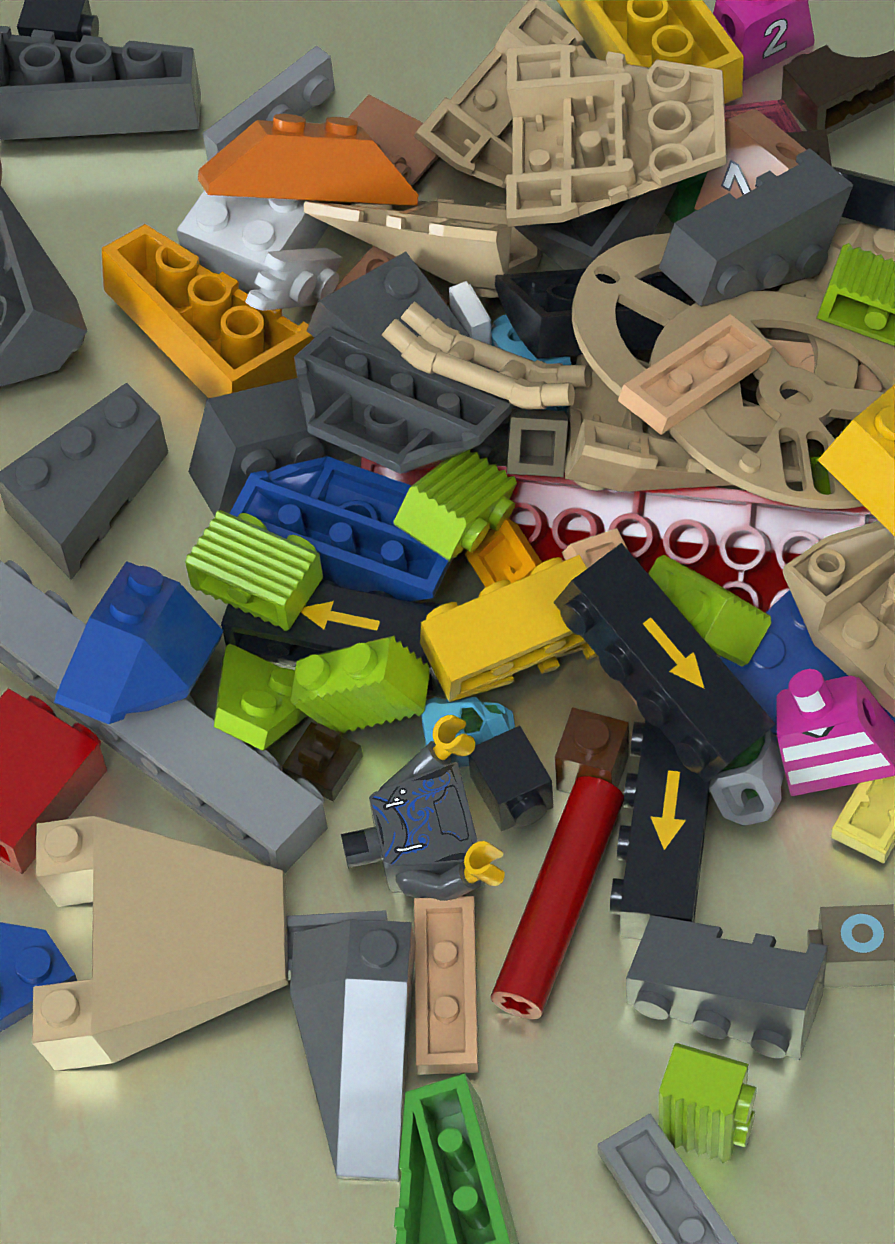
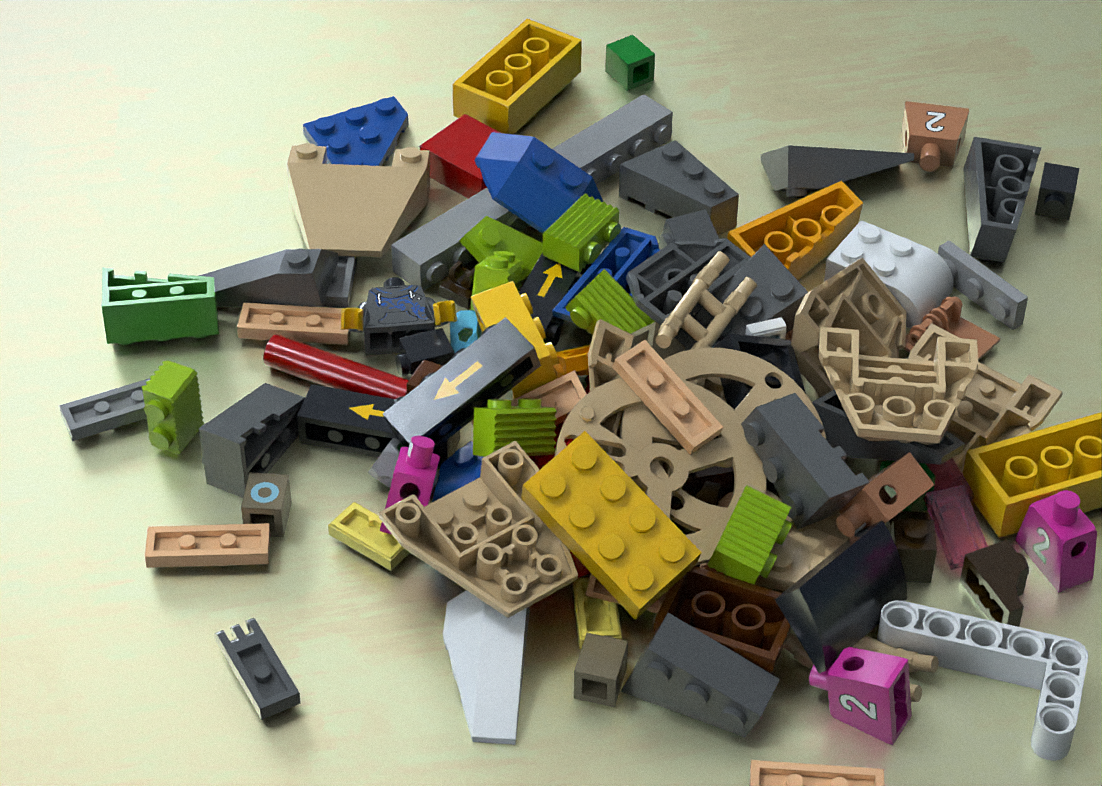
camera: 90 degrees right, 15 degrees down
orange wedge [198,114,419,206] -> none
white hinge [245,247,343,311] -> none

